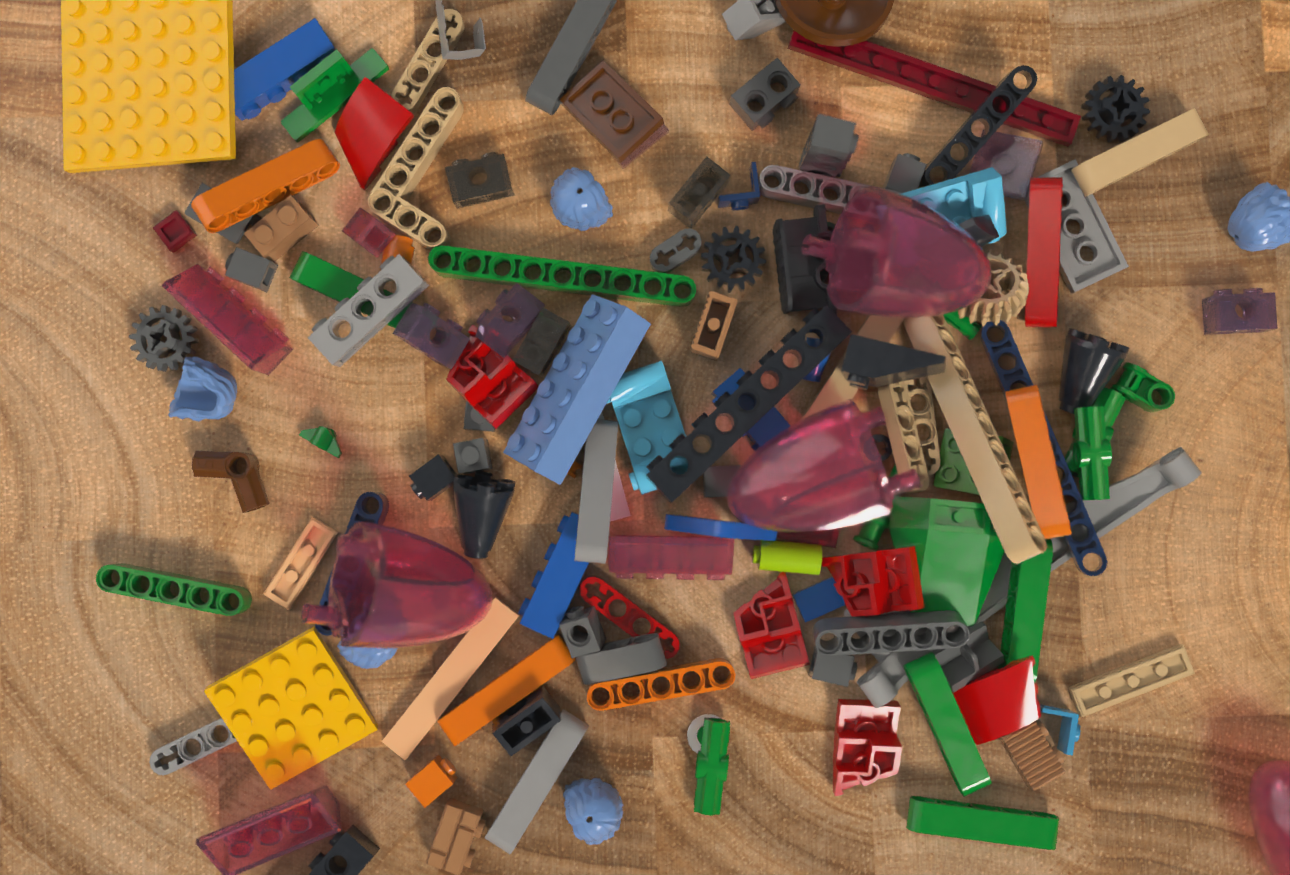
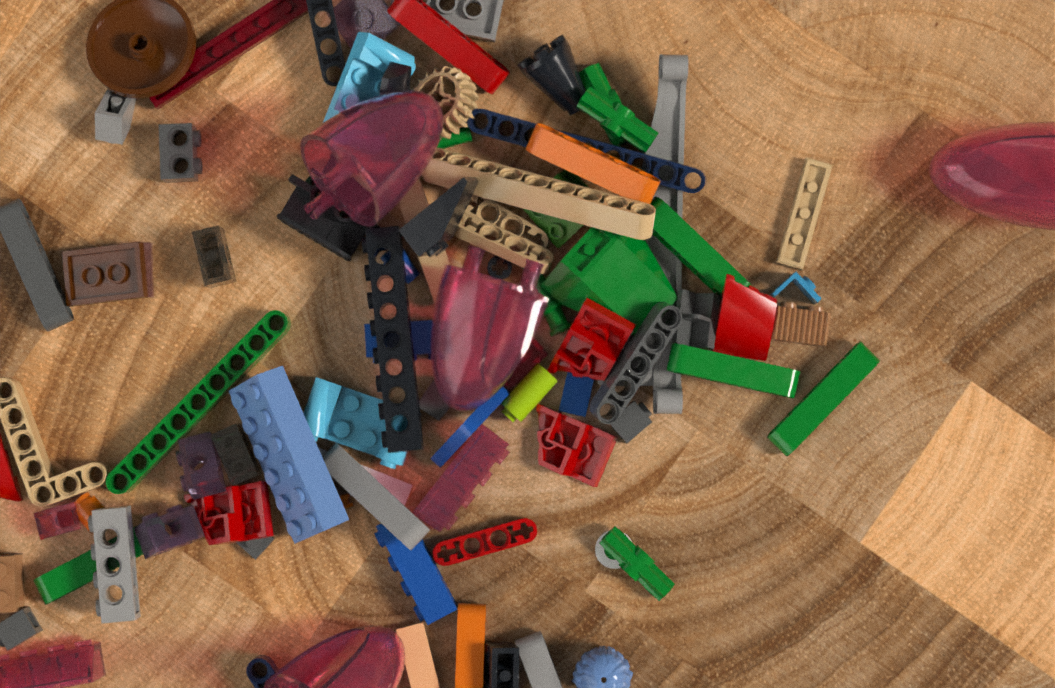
camera: 60 degrees left, 0 degrees up
green piece [299,426,342,458] -> none
black brick [409,454,457,501] -> none
clear smoke brick [445,152,515,209] -> none
dark grey brick [453,438,493,474] -> none
black cone [453,471,516,559] -> none
medium blue hair [550,167,613,231] -> none
dark grey brick [559,606,606,658] -> none
dark grey beam [575,633,667,685] -> none
orange beam [587,658,736,711] -> none
dark grey beam [650,229,701,273] -> none
medium nougat brick [690,291,738,361] -> none
black gear [701,226,766,293] -> none
dark blue bracket [717,162,760,211] -> none
light grey beam [758,165,900,223] -> none
dark grey brick [798,114,859,178] -> none
red slope [833,699,902,796] -> none
dark grey brick [883,153,927,194] -> none
green piece [1110,362,1175,412] -> none

